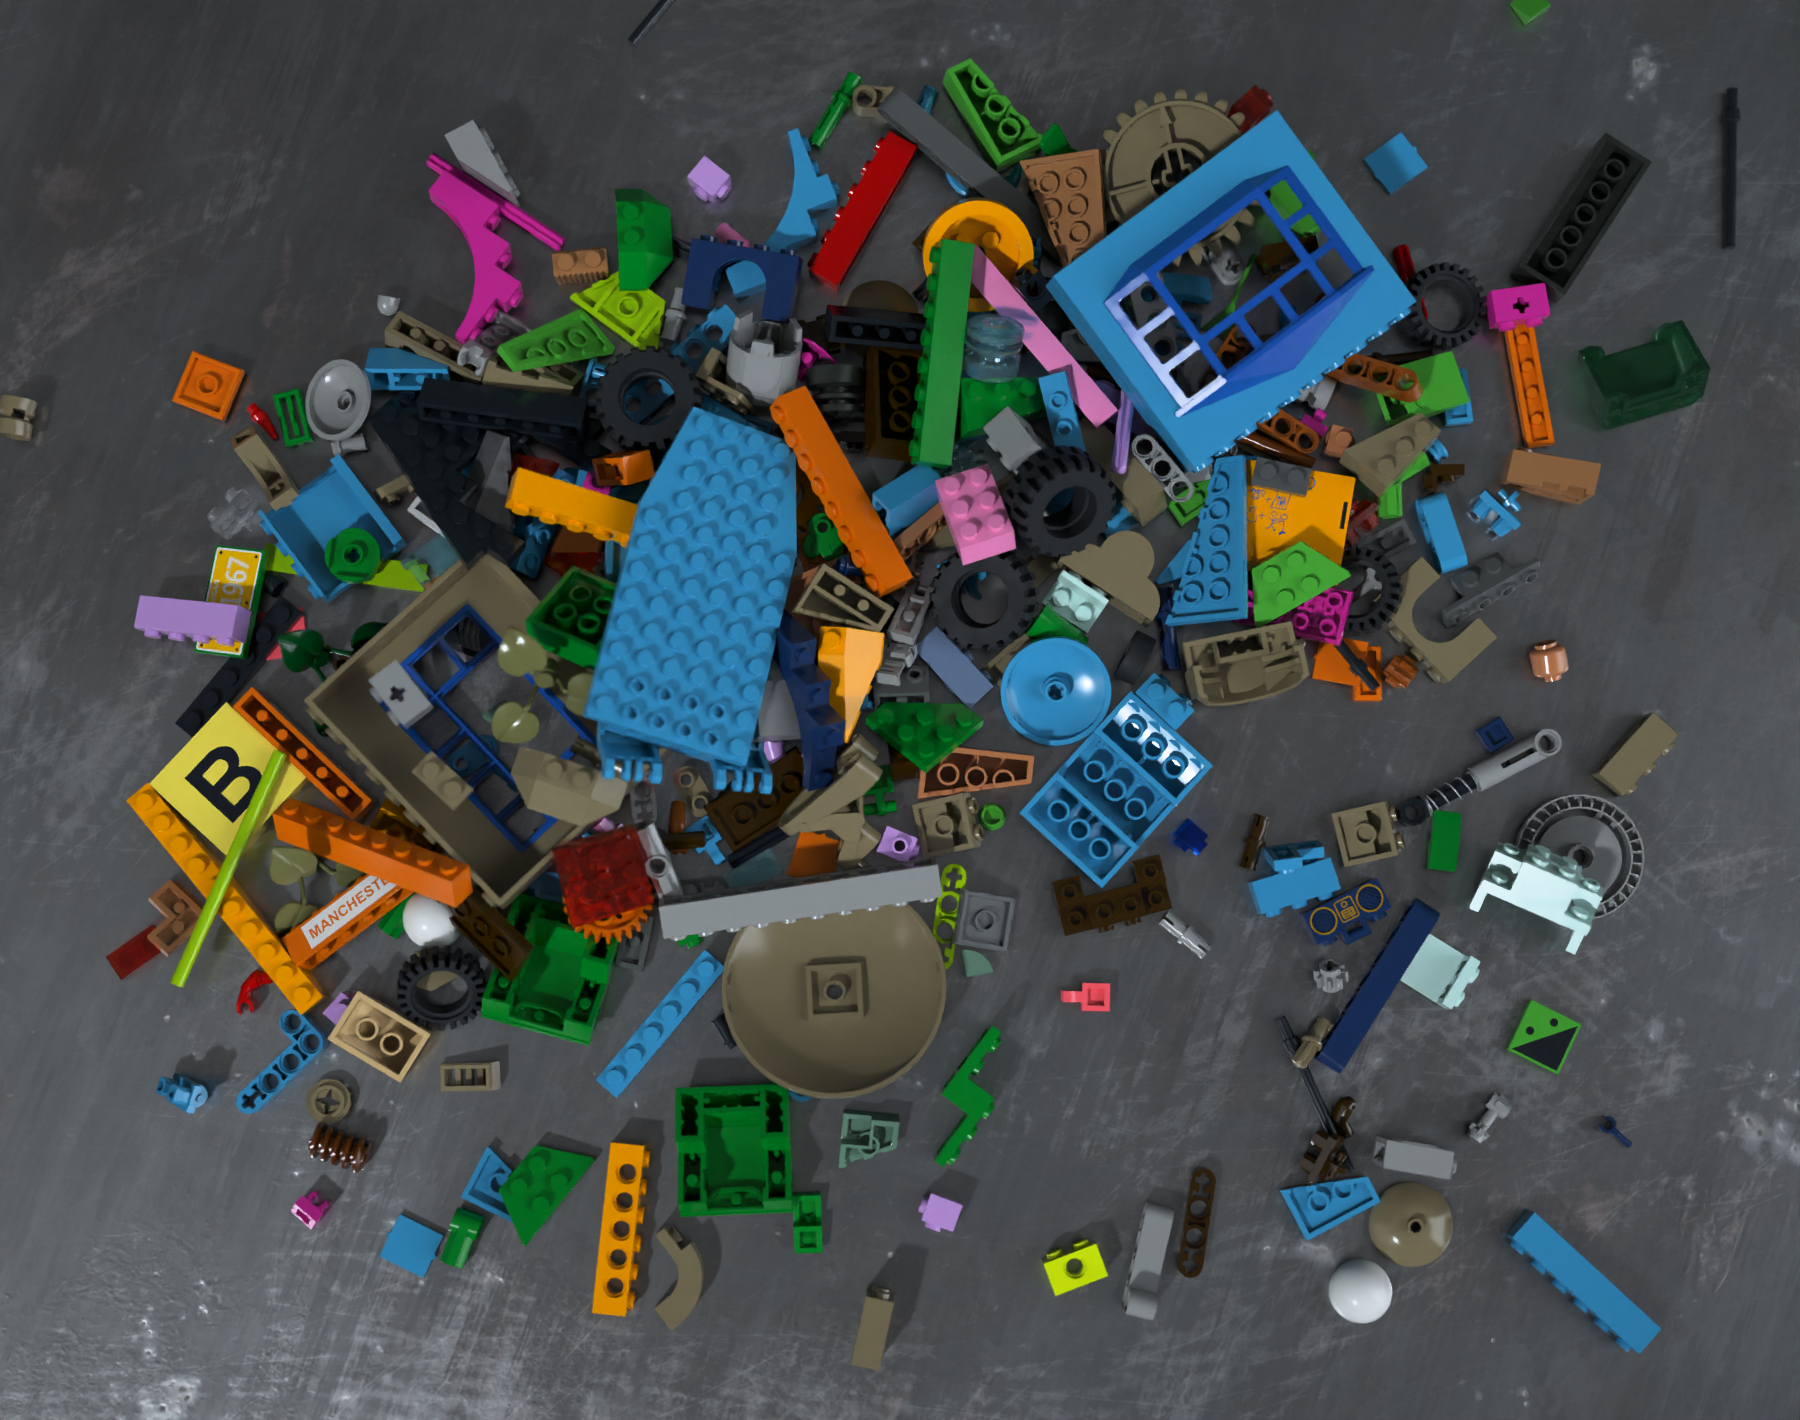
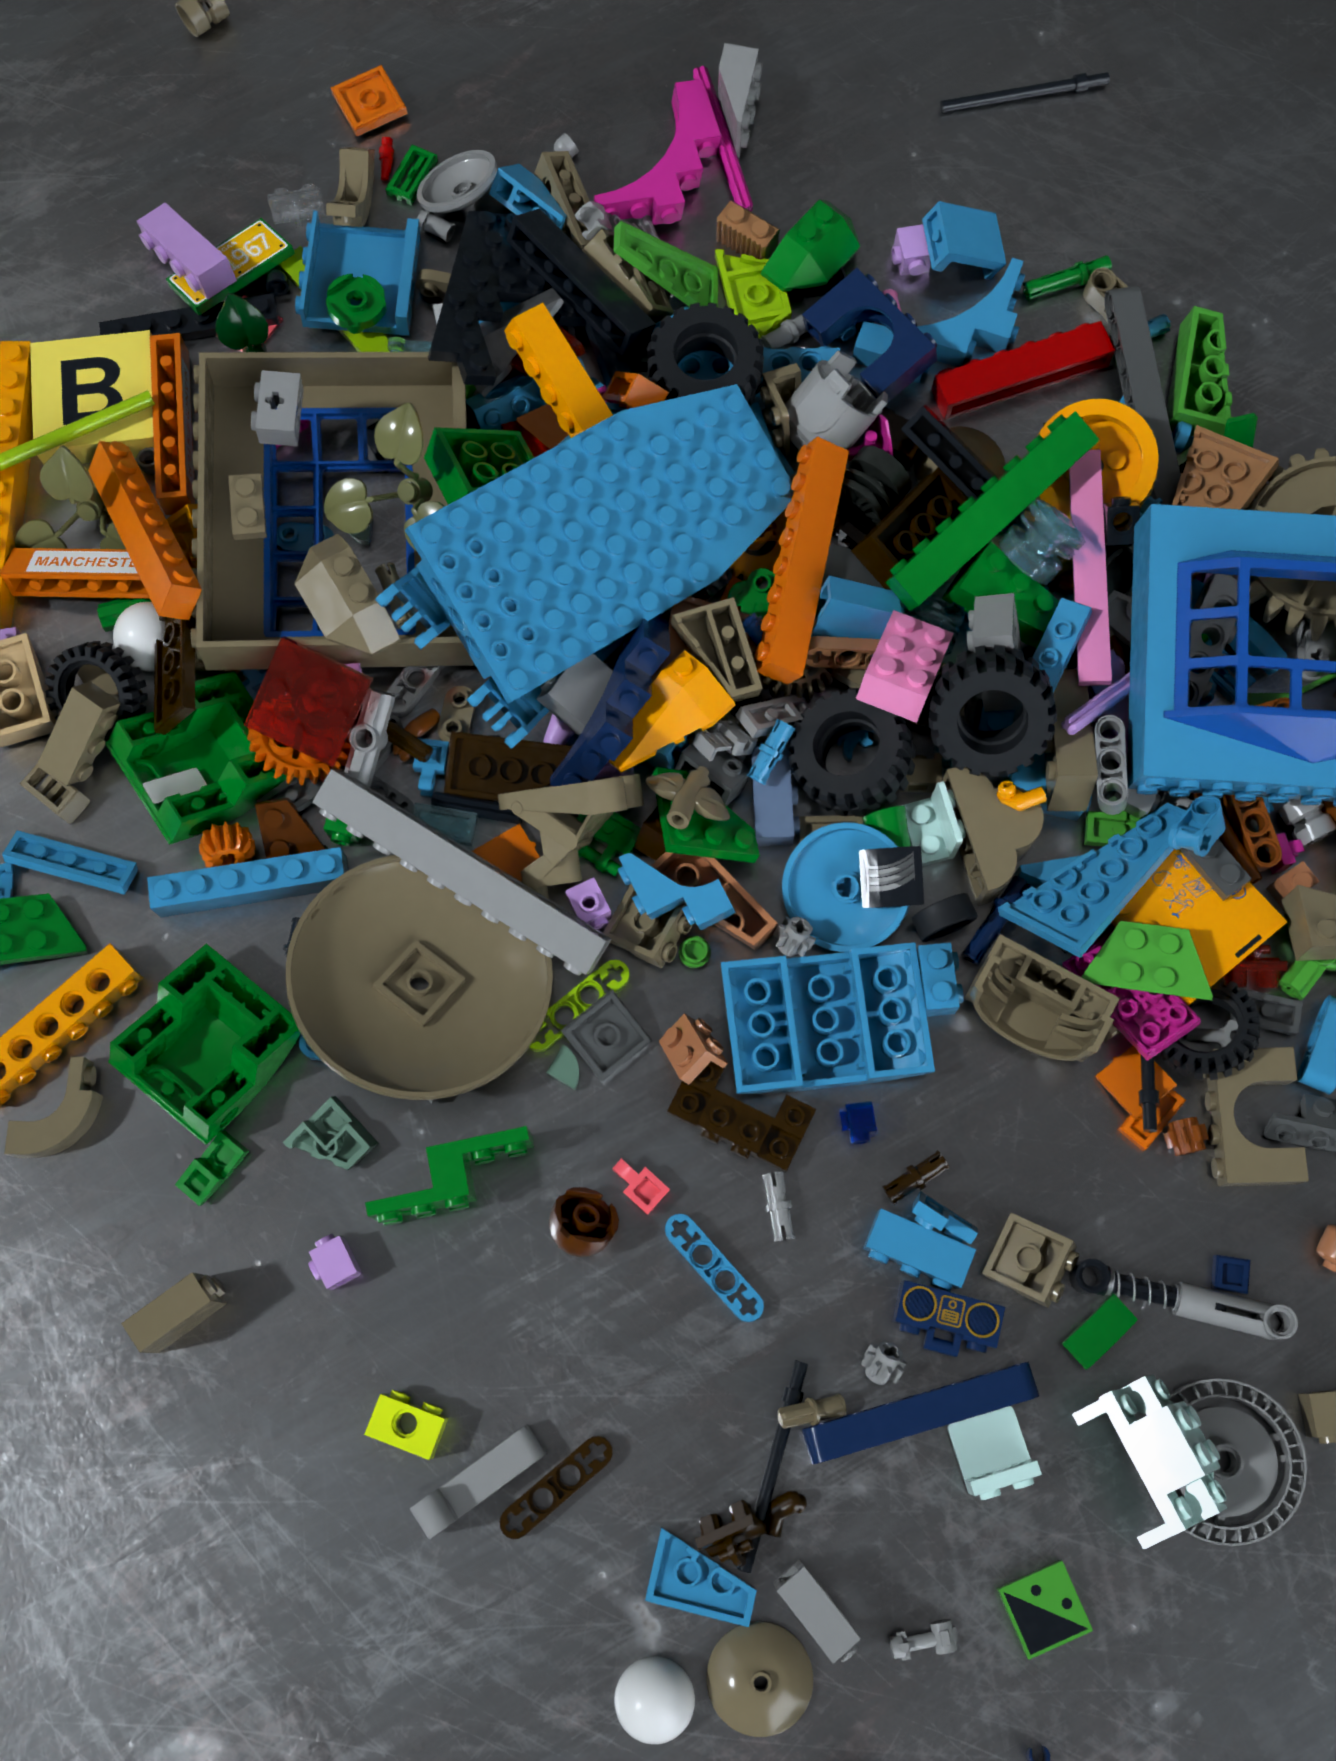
camera: 45 degrees right, 10 degrees down
none -> dark azure plate [2,830,138,895]
none -> dark tan brick [37,682,121,786]
none -> dark grey hinge [136,447,155,475]
none -> white sticker [143,768,207,804]
none -> orange gear [199,821,256,868]
none -> reddish brown wing [255,797,329,859]
none -> reddish brown cylinder [548,1187,619,1257]
none -> dark azure arch [618,853,736,930]
none -> dark tan plant [646,766,730,829]
none -> nougat bracket [659,1013,728,1085]
none -> dark azure beam [665,1214,764,1322]
none -> dark azure pin [747,719,795,785]
none -> light grey gear [773,917,816,957]
none -> black sticker [859,846,924,908]
none -> dark azure panel [922,201,1007,280]
none -> light orange arm [996,781,1047,811]
none -> dark azure piece [1168,795,1226,857]
none -> dark azure tile [1172,421,1192,454]

